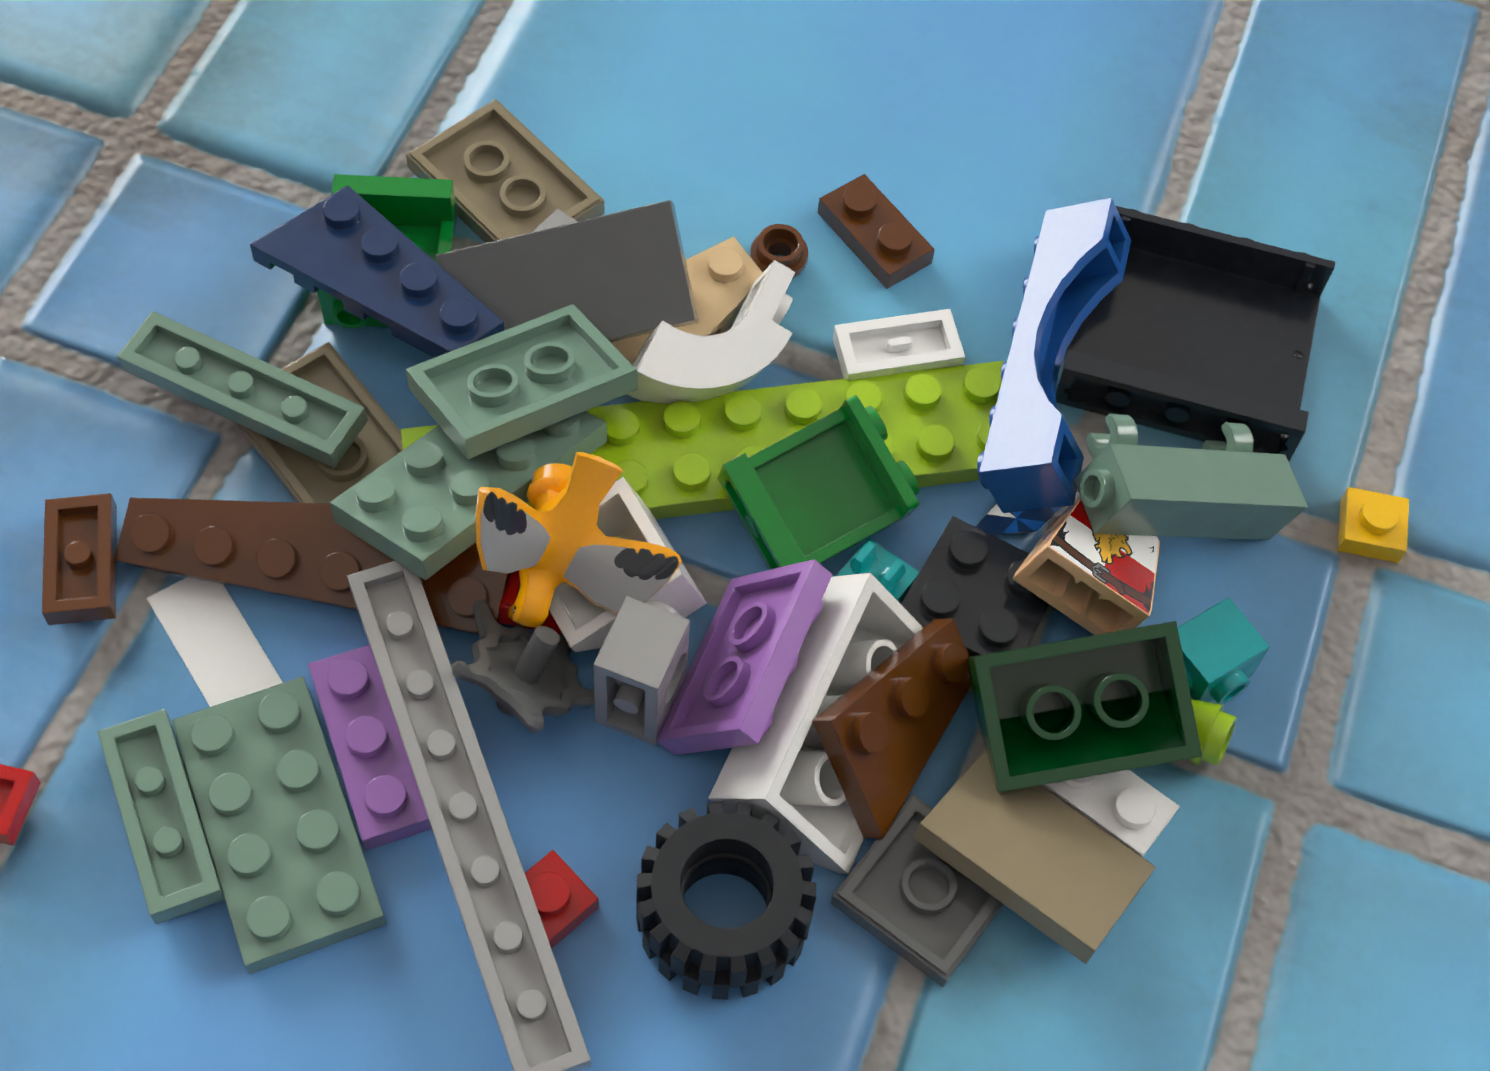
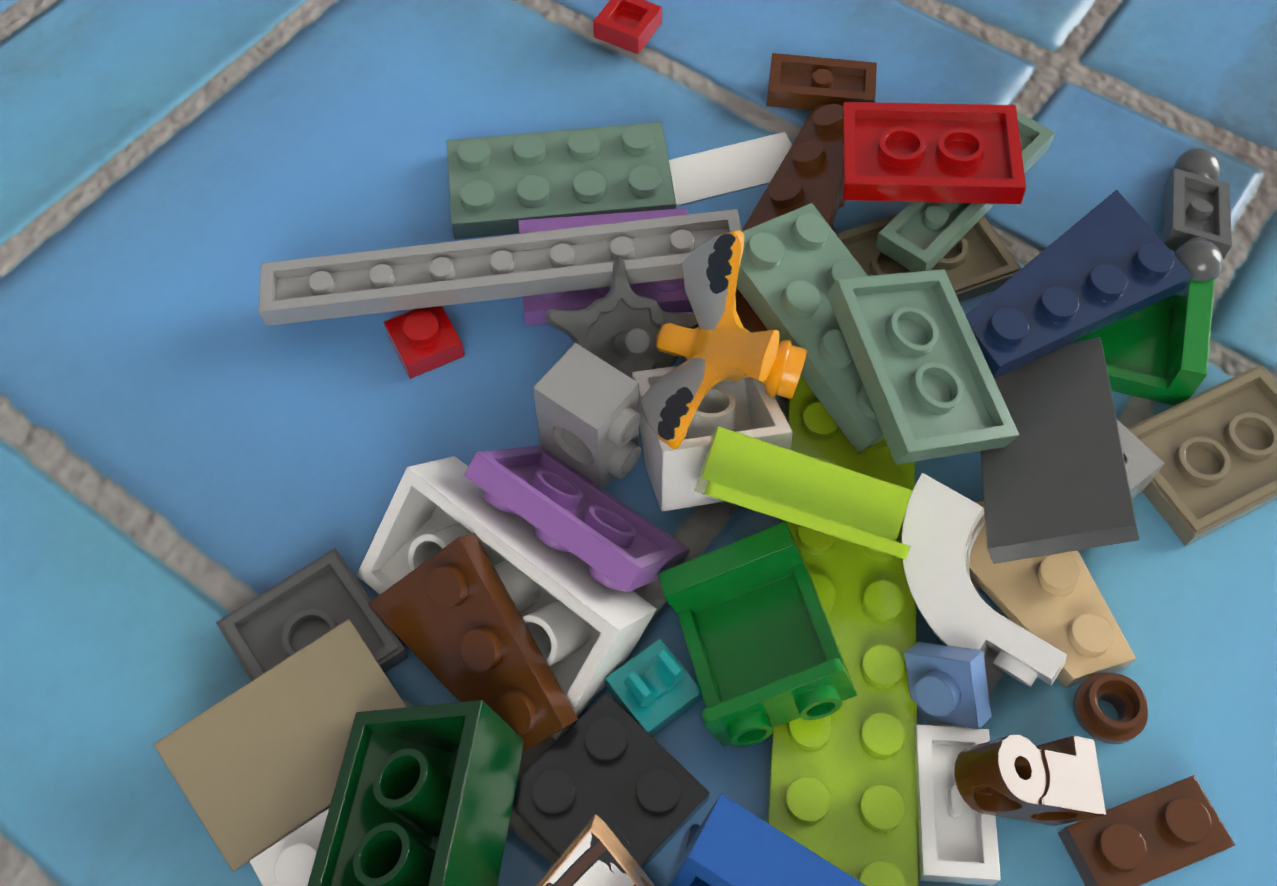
camera: 110 degrees right, 0 degrees up
sand green plate [97,709,225,924] -> none
black tyre [636,801,817,1000] -> none
none -> lime panel [694,426,912,560]
none -> red plate [841,102,1026,205]
none -> medium blue plate [904,642,992,729]
none -> leg [954,734,1106,826]
none -> dark grey plate [1163,148,1232,282]

